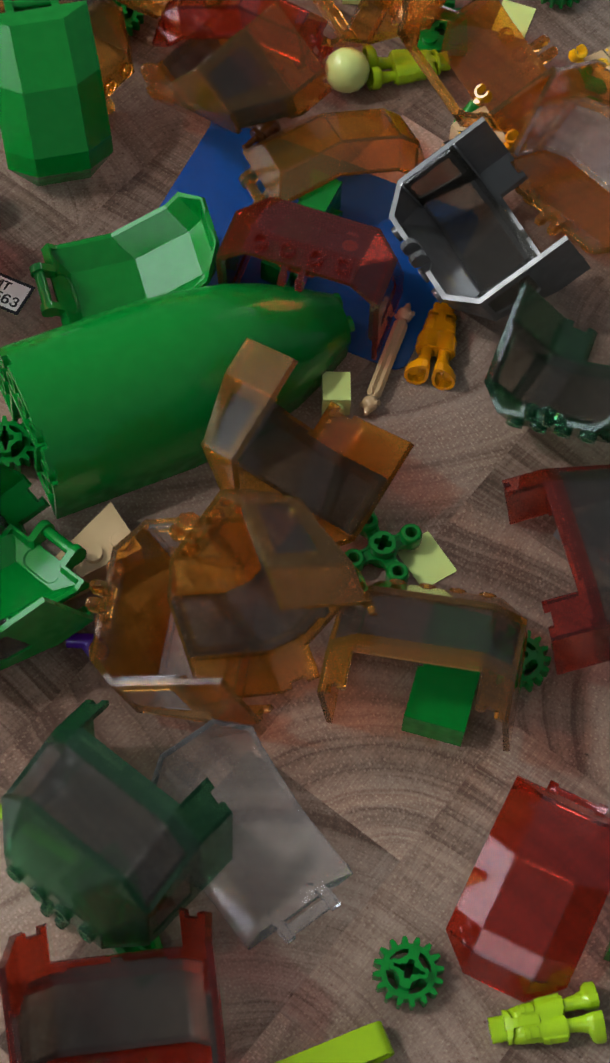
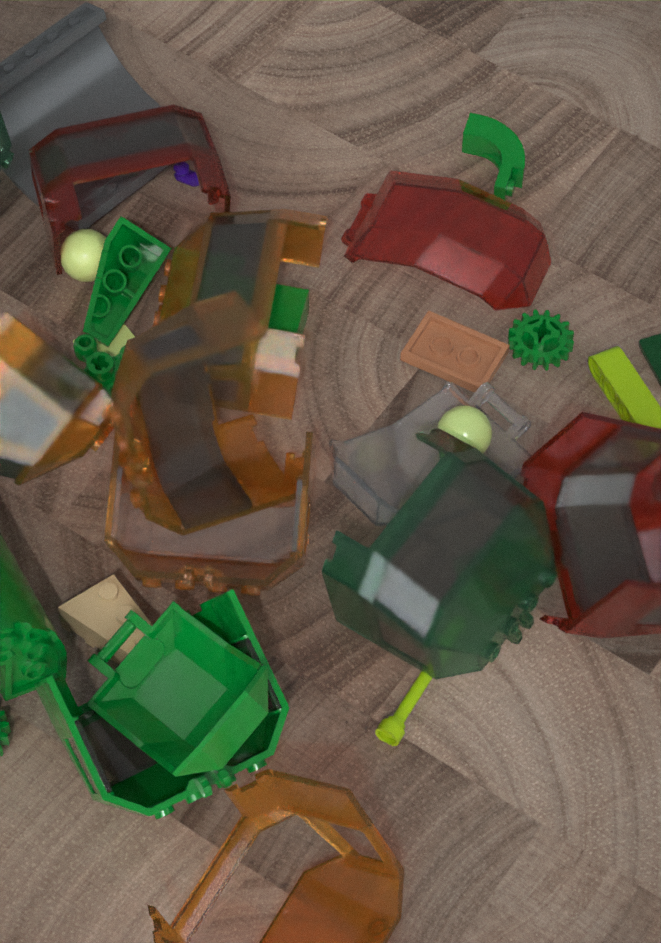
camera: 90 degrees left, 5 degrees down
lime piece [487,981,607,1046] -> none
none -> yellowish green piece [60,229,106,282]
none -> green wedge [82,216,172,348]
none -> nougat plate [400,310,510,396]
none -> yellowish green piece [436,405,492,461]

